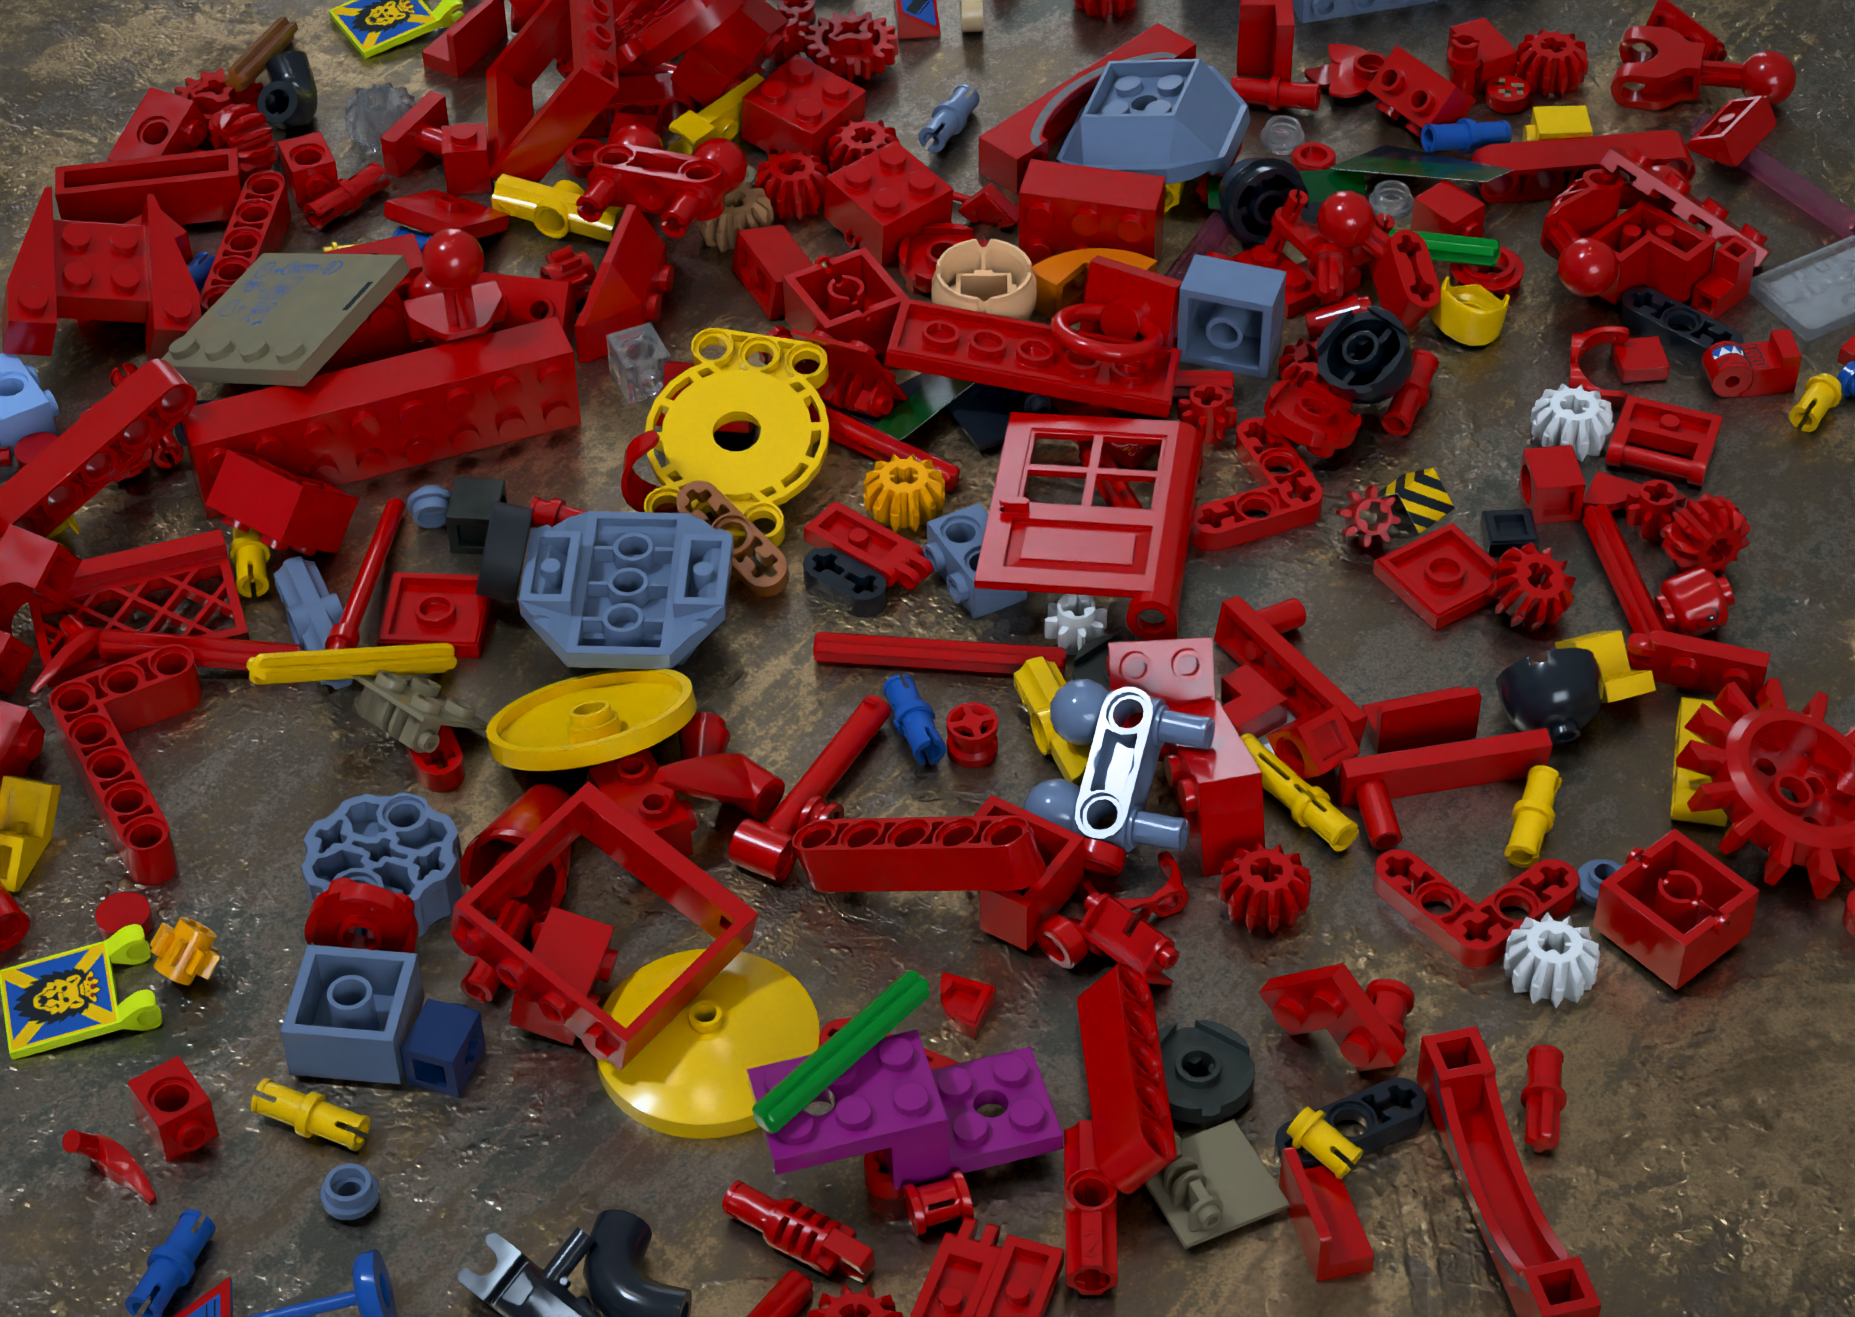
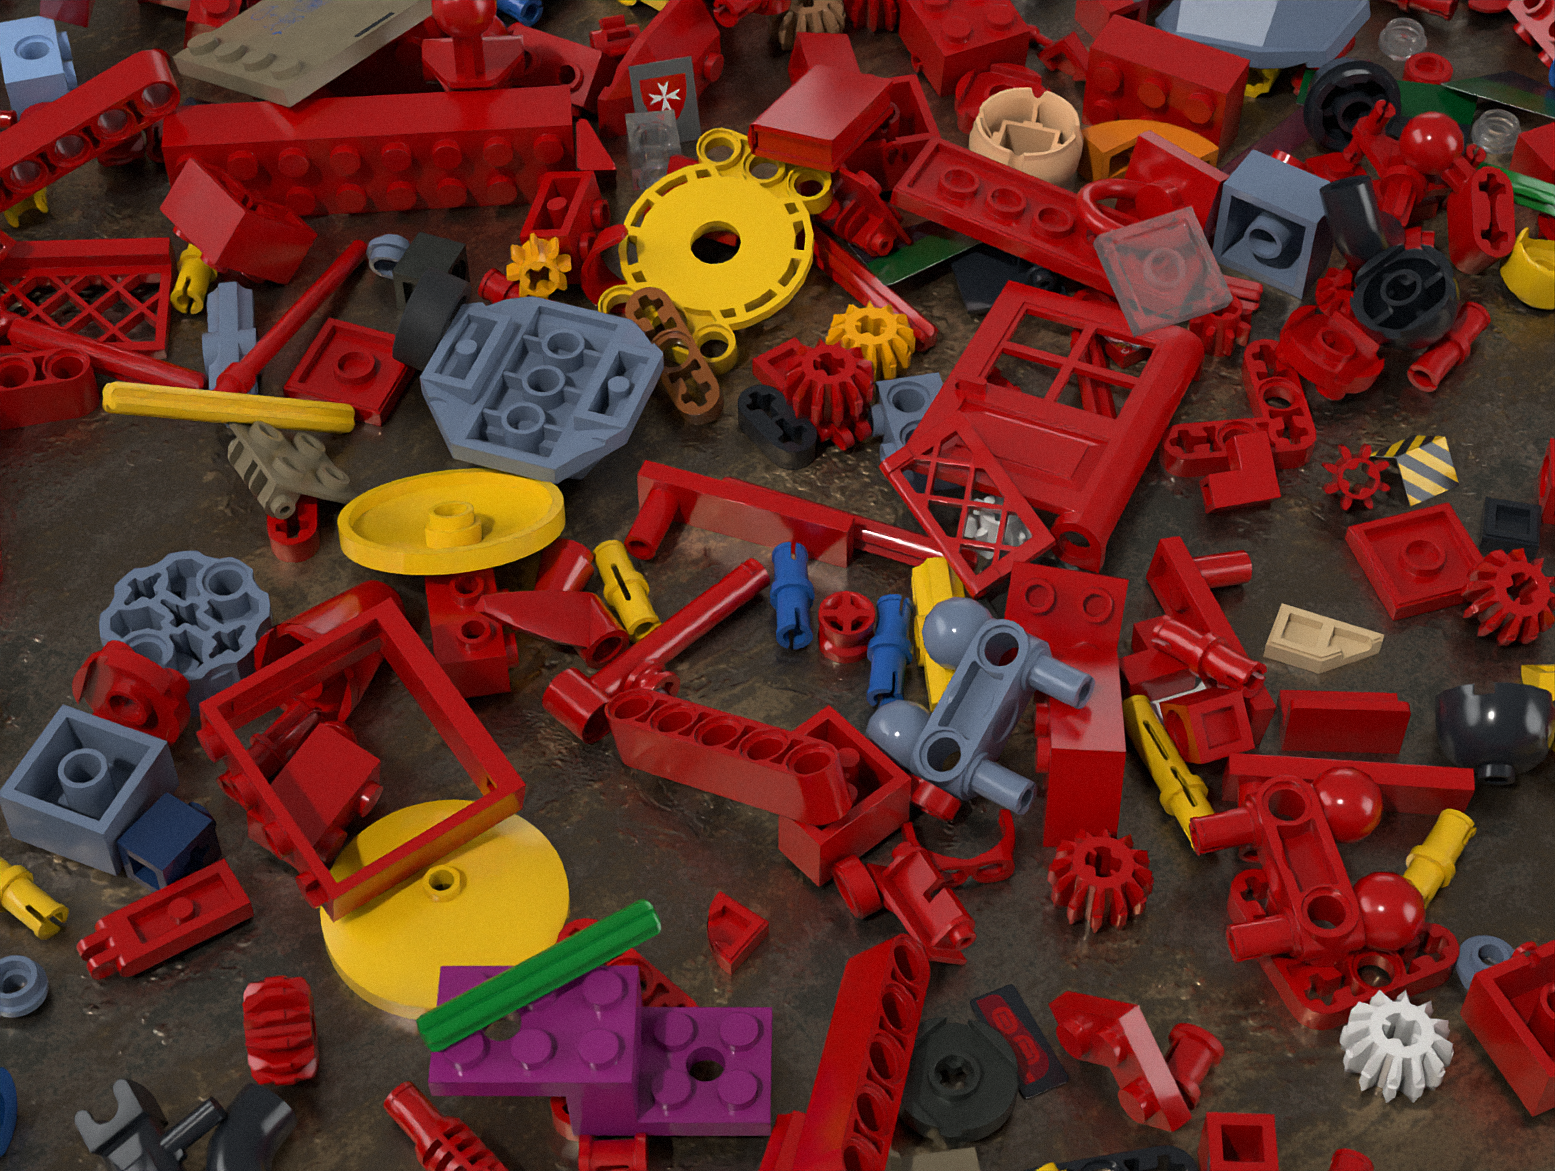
camera: 15 degrees right, 5 degrees up
none -> red hinge [76,858,255,980]
none -> red gear [242,975,320,1086]
none -> light orange gear [506,233,572,300]
none -> red brick [519,171,611,285]
none -> red slope [576,119,617,178]
none -> yellow pin [592,540,661,643]
none -> red piece [624,460,855,568]
none -> sticker [629,56,701,149]
none -> red piece [747,64,893,173]
none -> red gear [783,338,874,428]
none -> blue pin [866,594,913,707]
none -> red window [879,410,1057,600]
none -> sticker [970,984,1069,1098]
none -> clear tile [1093,206,1233,337]
none -> red pin [1151,615,1267,698]
none -> red piece [1189,767,1426,967]
none -> red piece [1199,430,1281,514]
none -> tan tile [1263,603,1384,674]
none -> black cylinder [1319,175,1405,269]

